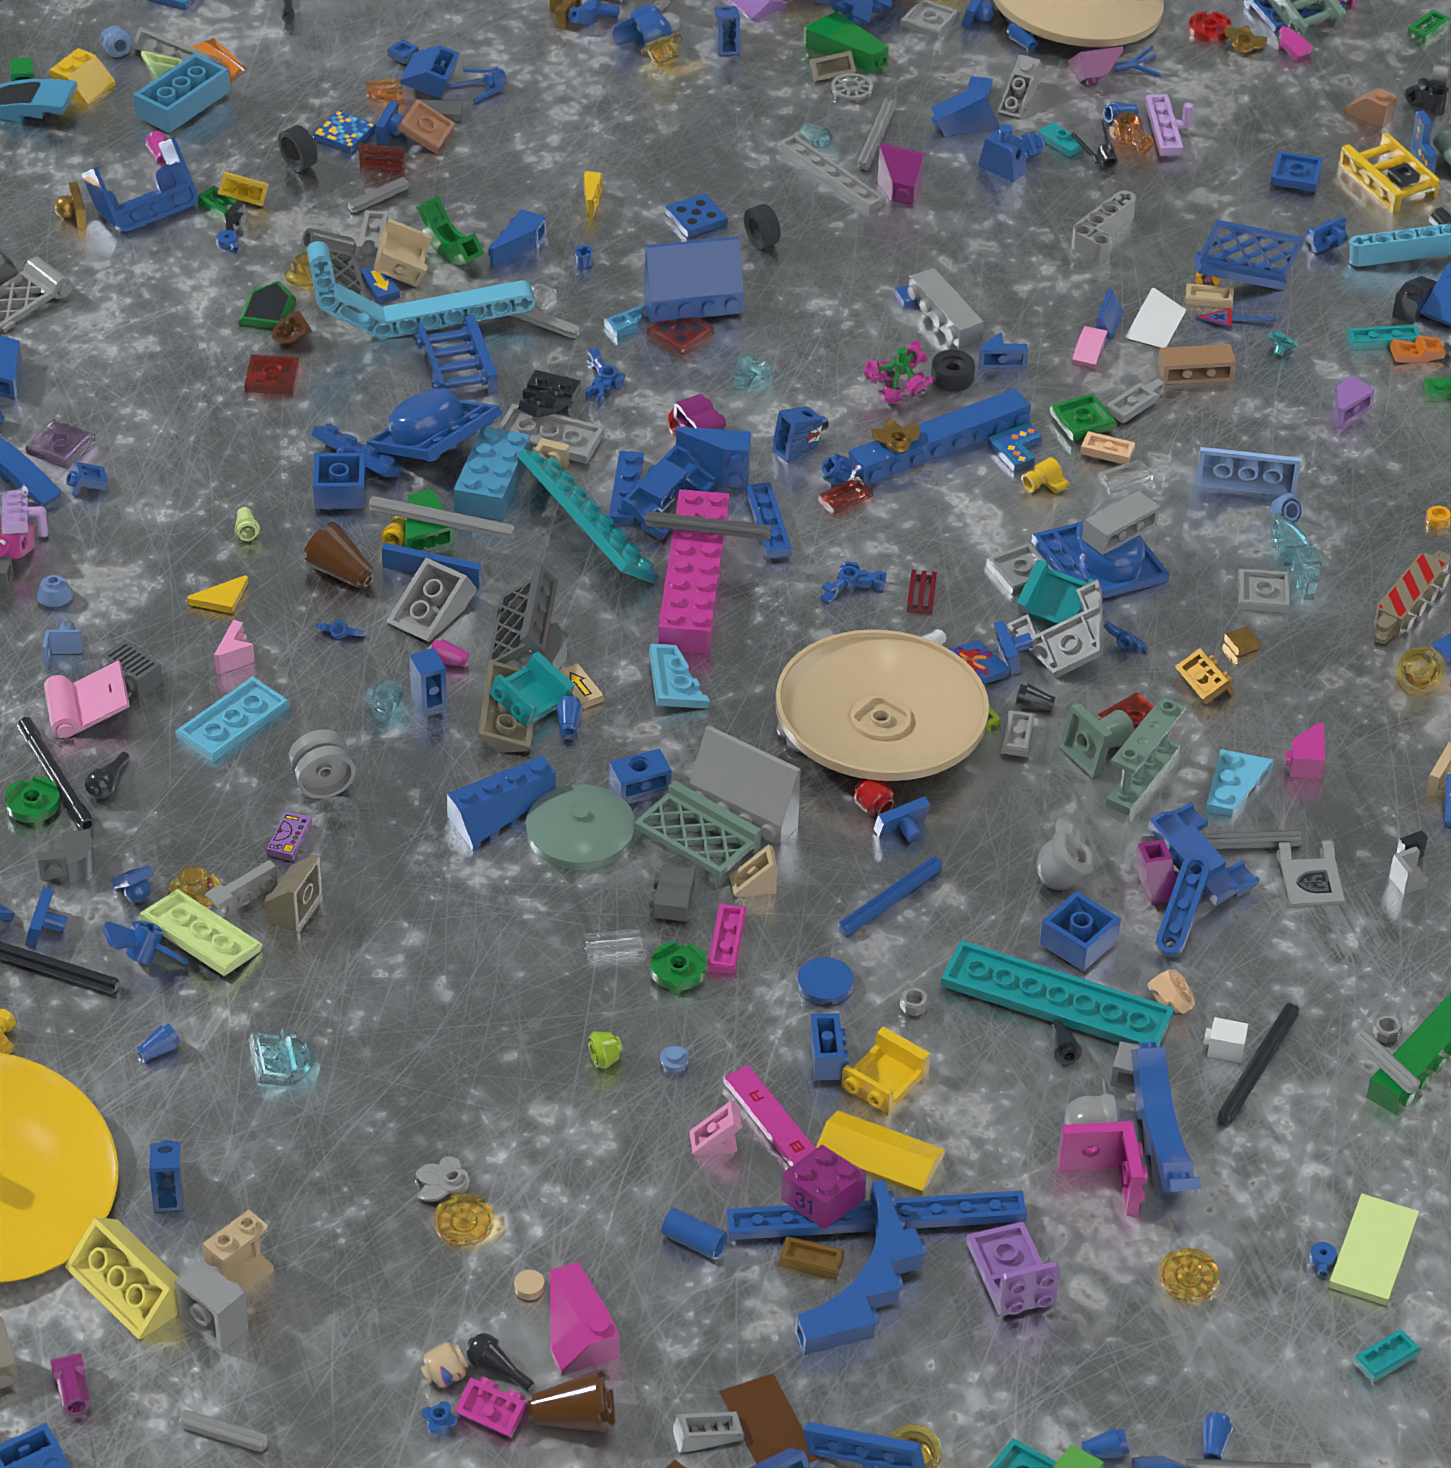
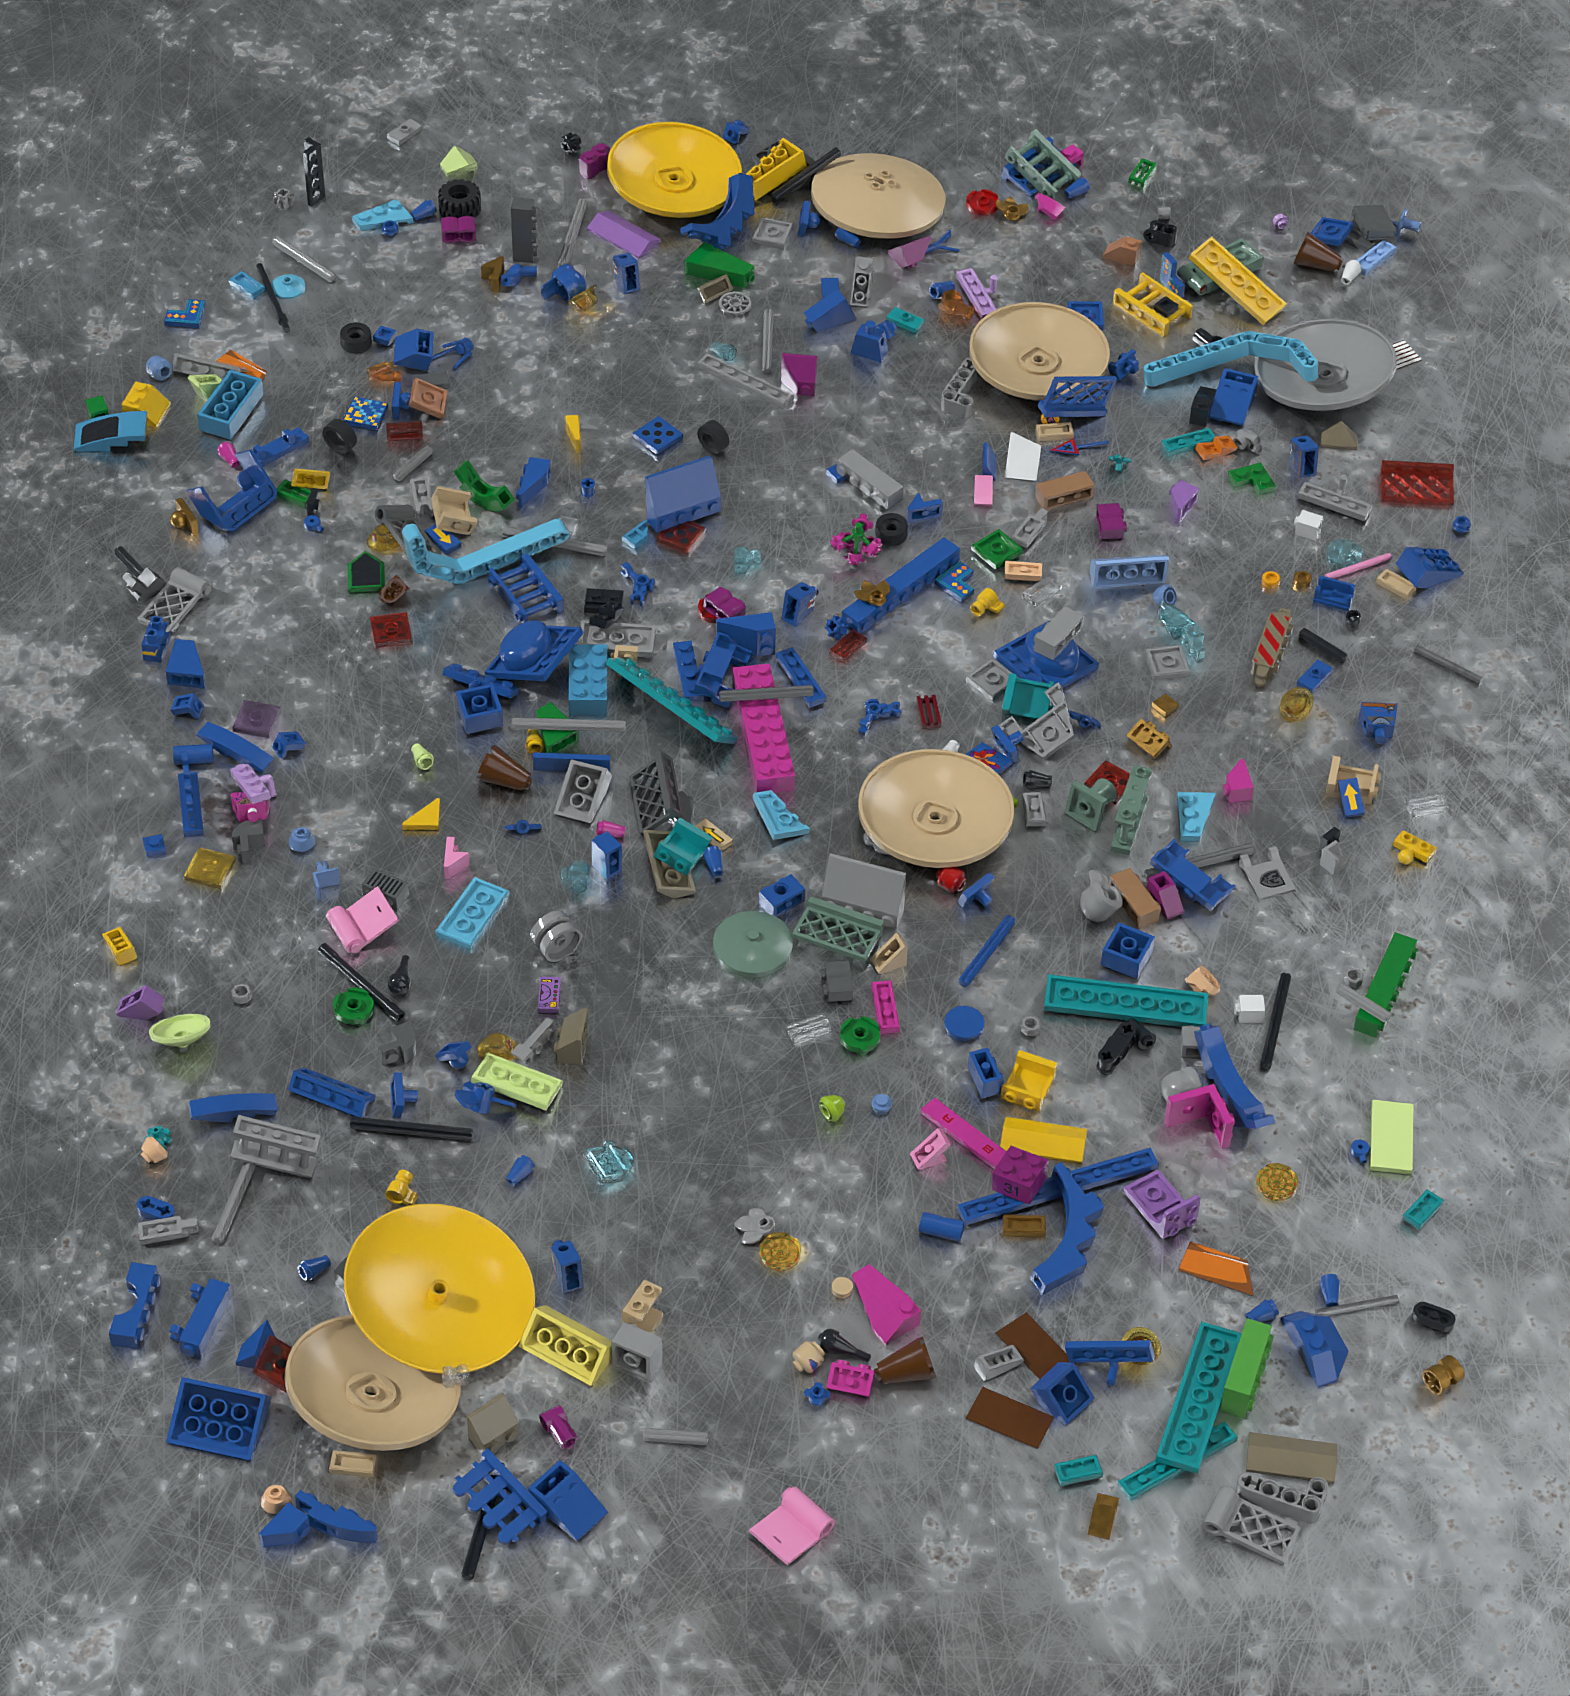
camera: 15 degrees left, 5 degrees up
blue wedge [447,756,556,850] -> none
black plant [1071,120,1118,169] -> none
blue plate [1156,855,1210,957] -> none
none -> blue hinge [253,427,309,467]
none -> black tyre [340,322,372,354]
none -> tan dish [969,302,1110,400]
none -> blue cone [1064,178,1090,199]
none -> magenta brick [1096,503,1127,539]
none -> black piece [1096,1022,1136,1075]
none -> medium nougat brick [1109,868,1161,929]
none -> orange sticker [1178,1242,1253,1295]

